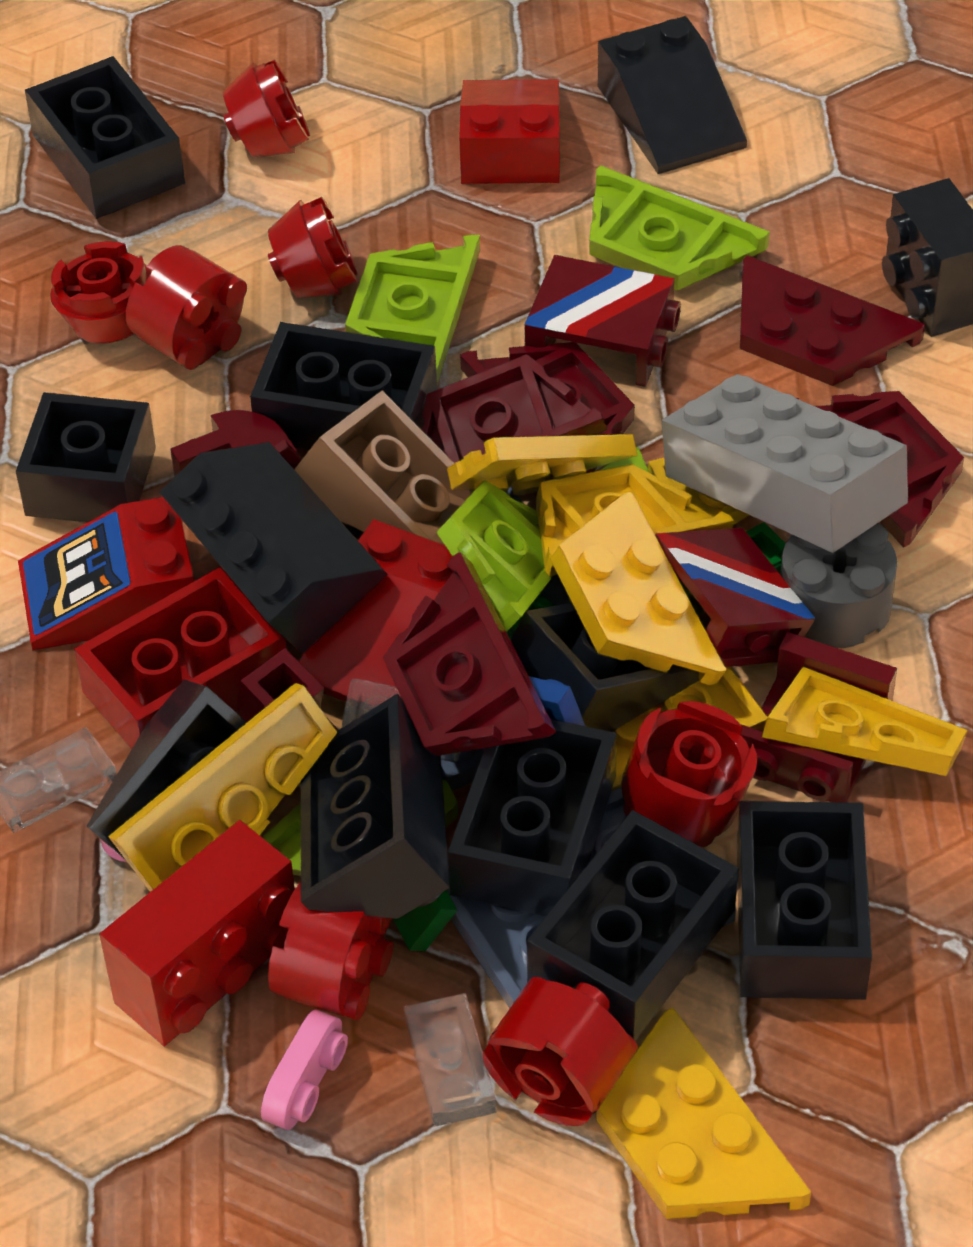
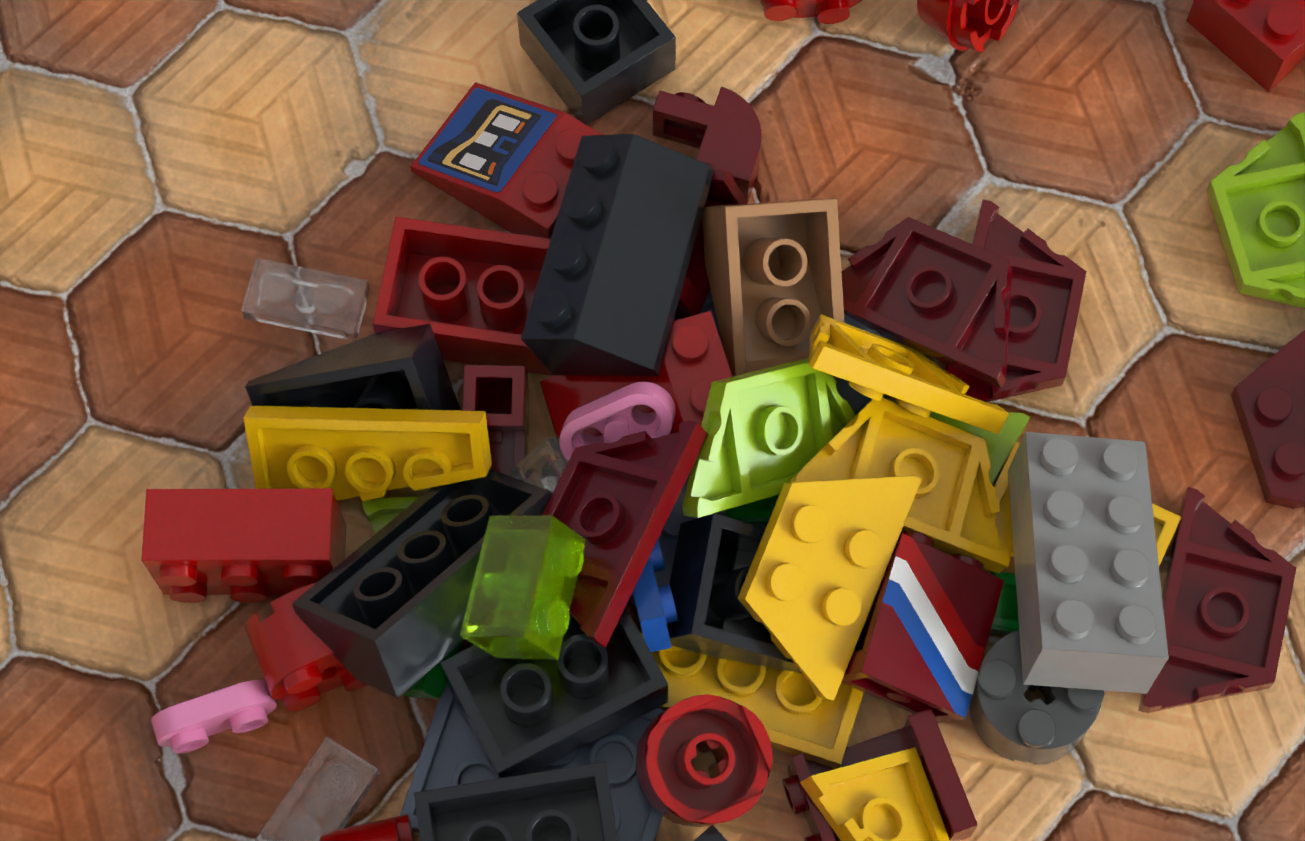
camera: 45 degrees right, 20 degrees up
black brick [250,322,437,450] -> none
lime wing [345,234,480,385] -> none
dark red panel [524,255,681,387] -> none
none -> clear neon green brick [460,515,586,660]
none -> bright pink plate [559,382,676,461]

